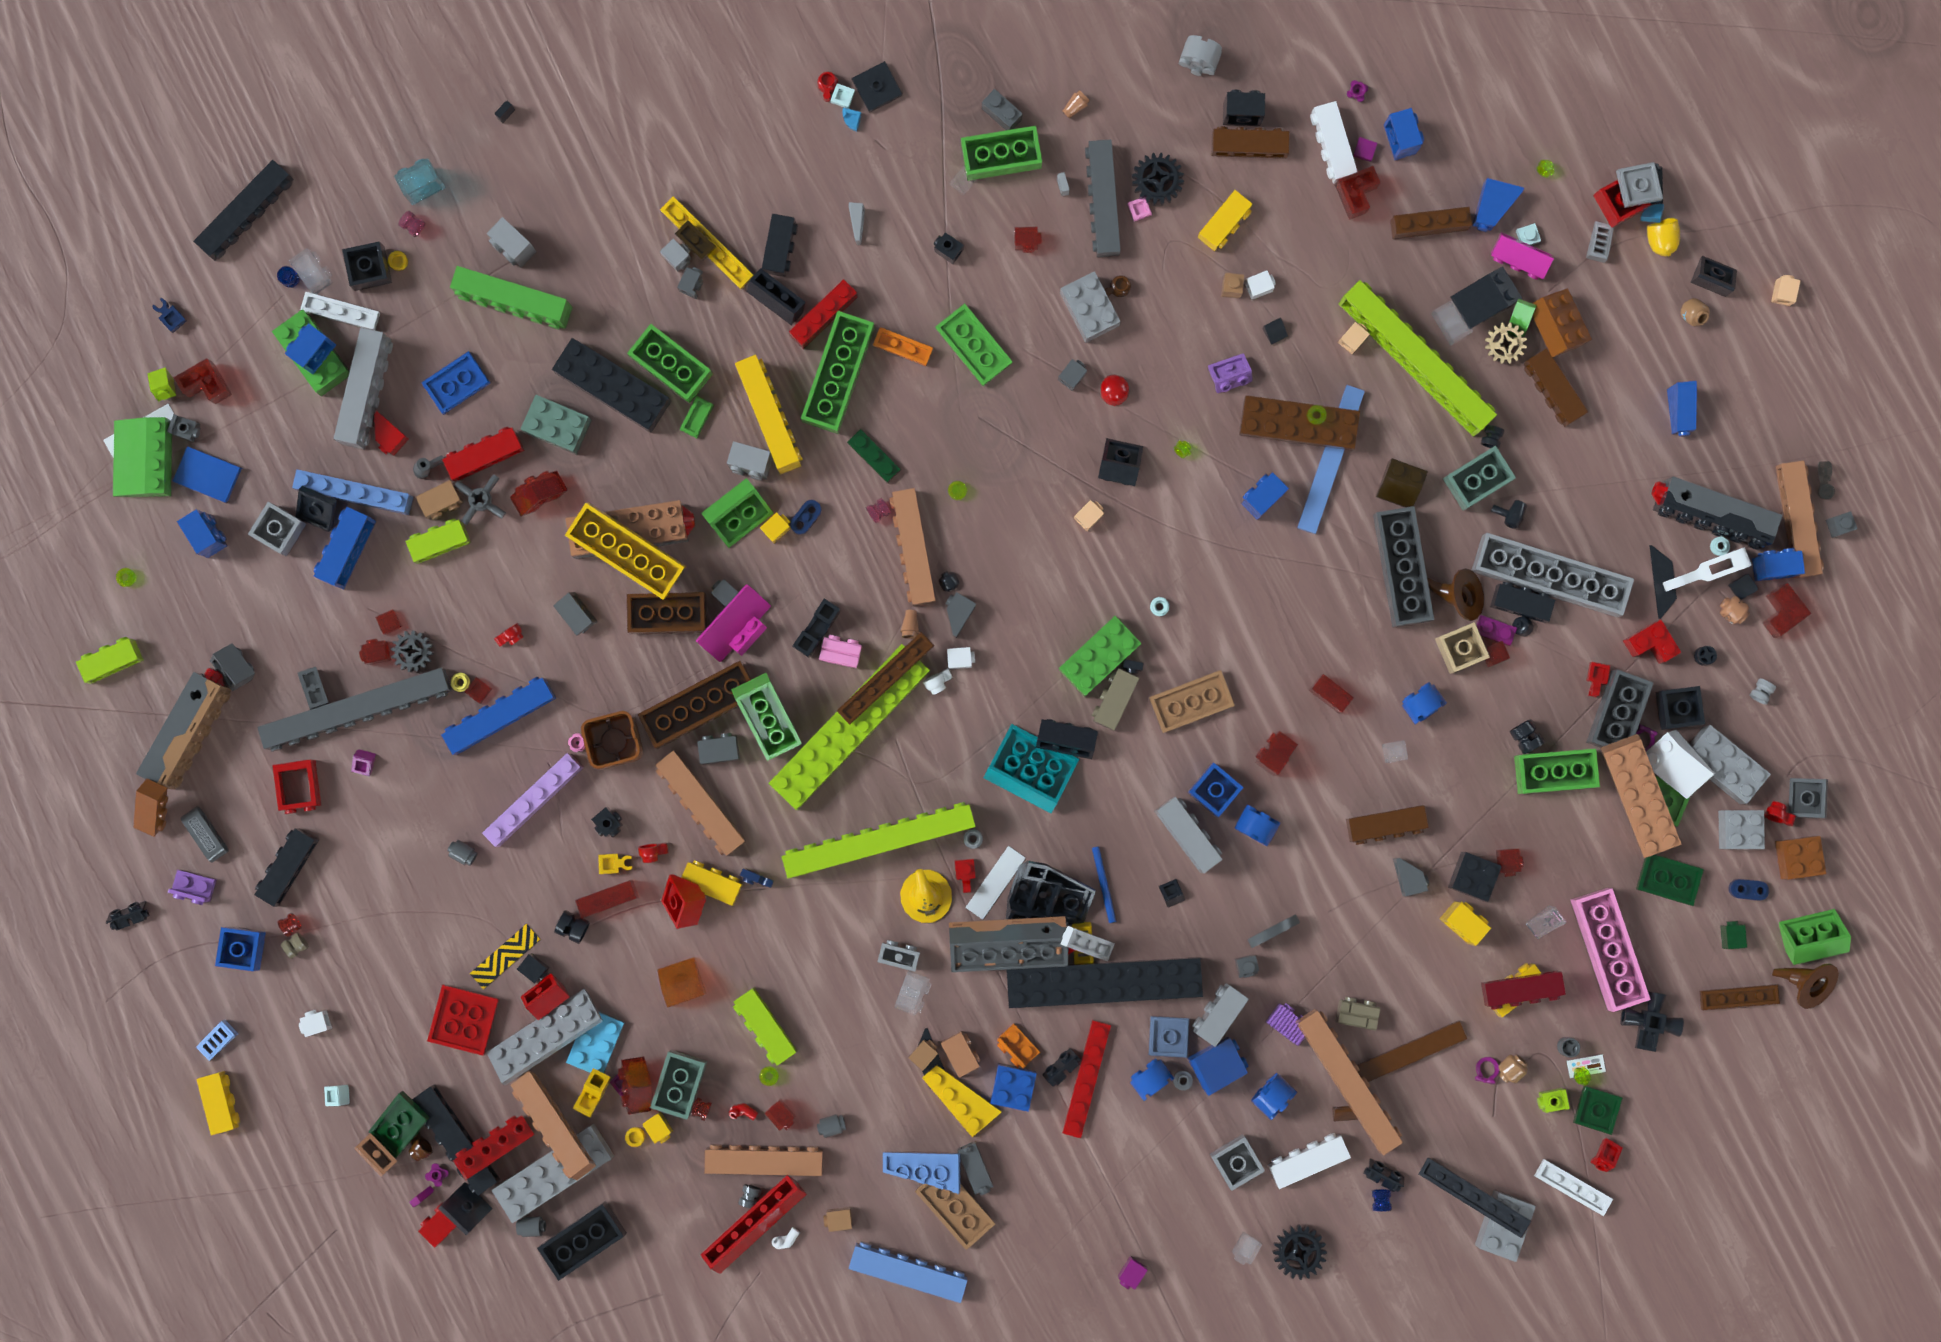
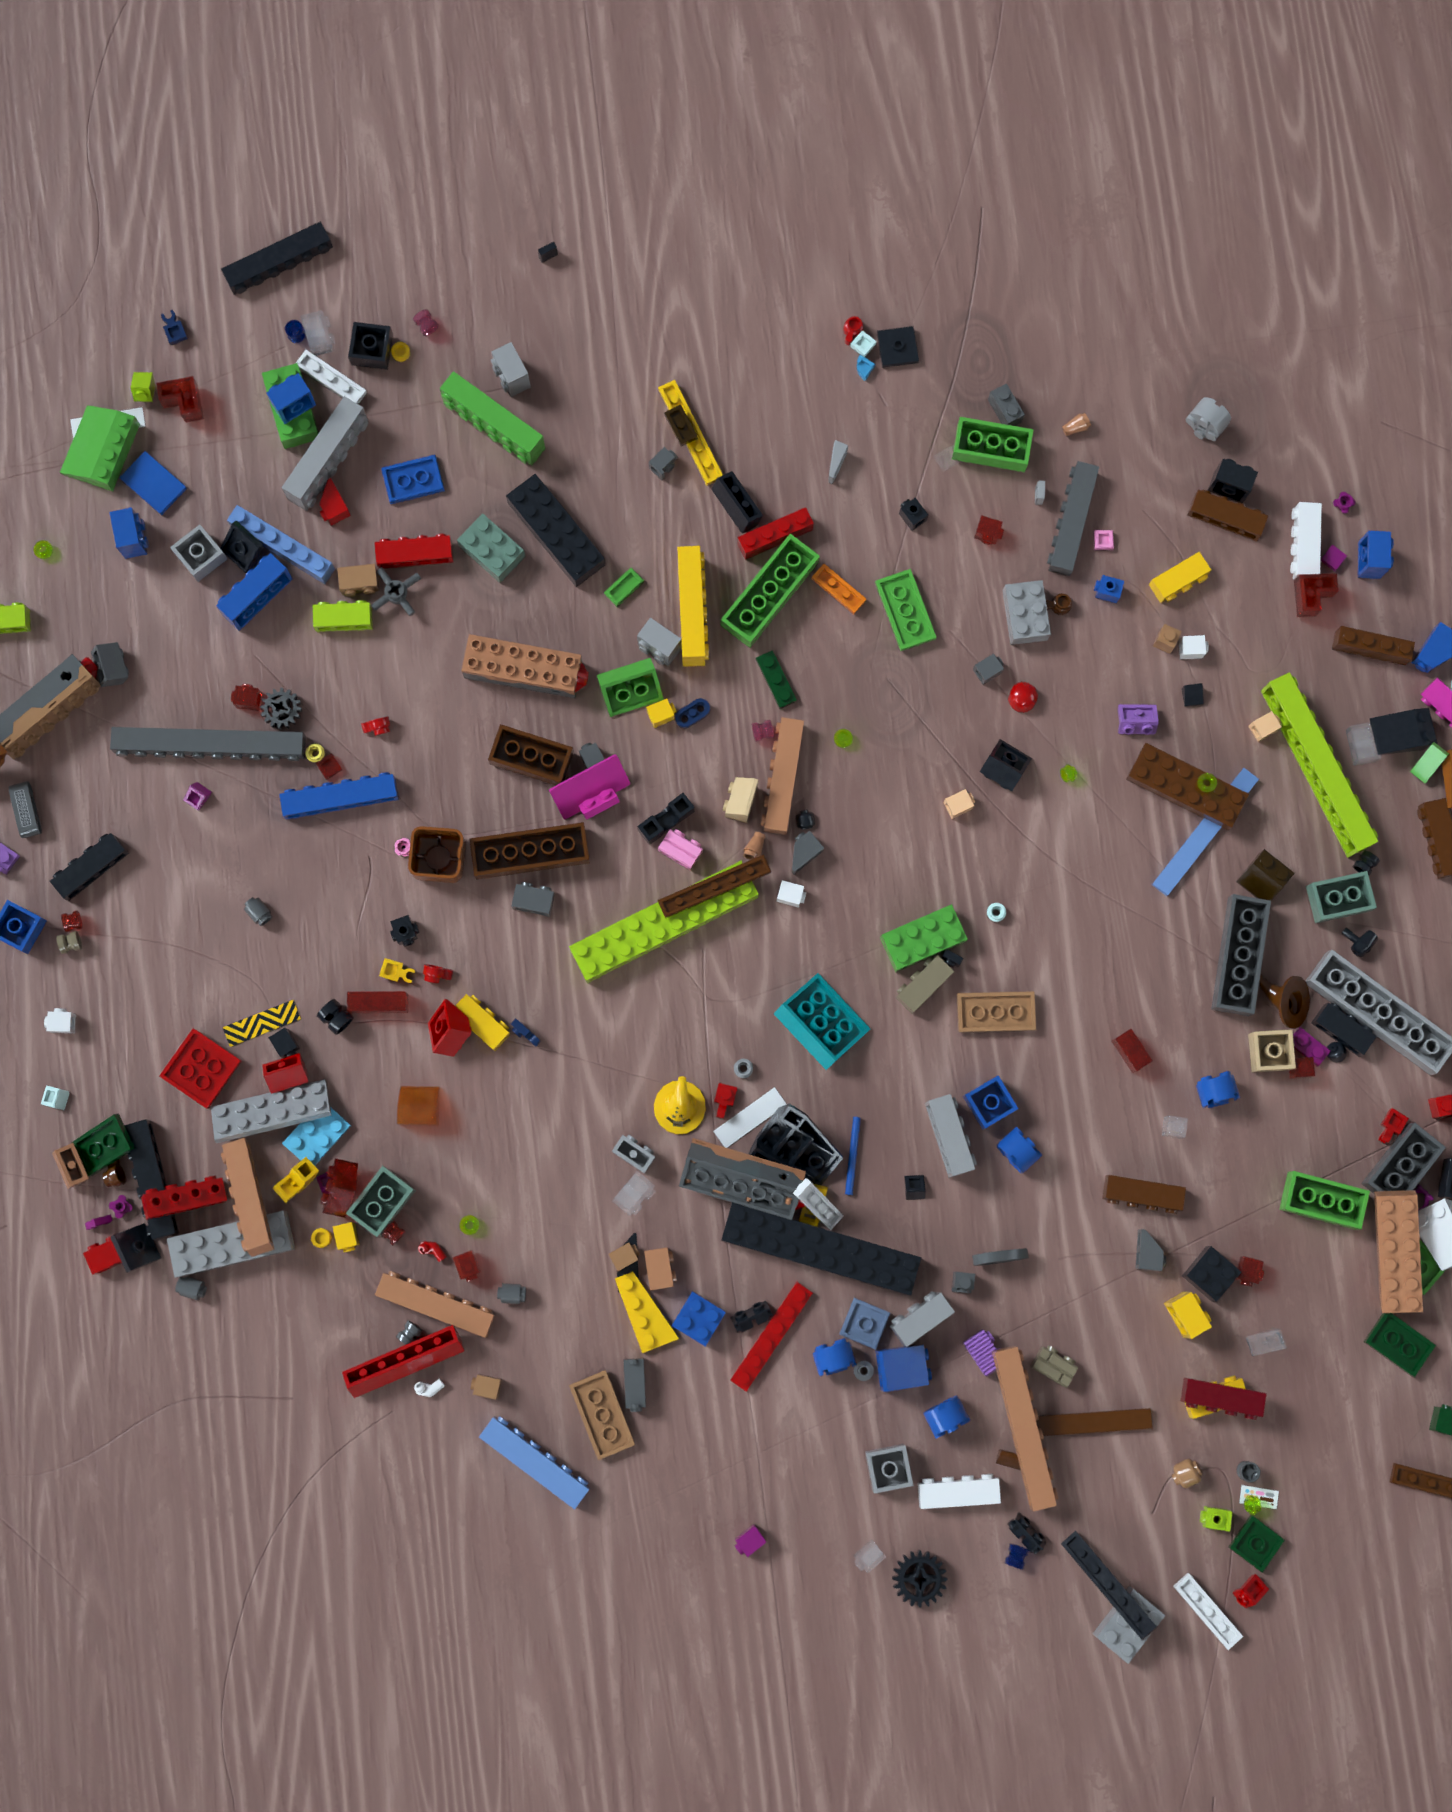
camera: 15 degrees right, 5 degrees down
dark grey brick [167,414,201,442] -> none
red window [272,759,322,814] -> none
dark grey hinge [297,667,329,710] -> none
clear red tile [375,609,402,635] -> none
clear light blue brick [394,158,446,205] -> none
dark grey piece [413,455,444,479] -> none
lavender brick [482,753,584,847] -> none
clear red brick [510,470,568,517] -> none
black brick [537,1201,627,1281] -> none
dark grey hinge [553,592,598,636] -> none
yellow brick [565,502,686,600] -> none
bright green brick [627,324,713,404] -> none
nougat brick [656,751,746,856] -> none
light grey brick [660,239,691,272] -> none
bright green brick [731,673,802,761] -> none
lime brick [733,987,797,1066] -> none
black brick [761,213,798,277] -> none
lime brick [781,802,976,879] -> none
medium blue wing [883,1152,960,1194] -> none
white piece [923,668,953,694] -> none
orange bracket [997,1023,1040,1069] -> none
black brick [1035,719,1098,760] -> none
black gear [1132,152,1184,206] -> none
blue brick [1241,472,1289,520] -> none
clear red brick [1255,731,1298,776] -> none
magenta piece [1475,1057,1499,1085] -> none
tan gear [1485,322,1527,364] -> none
black wheel [1509,719,1545,755] -> none
bright pink brick [1570,888,1650,1012] -> none
black brick [1620,991,1684,1052] -> none
none -> tan slope [722,777,758,823]
none -> blue brick [1094,575,1124,604]

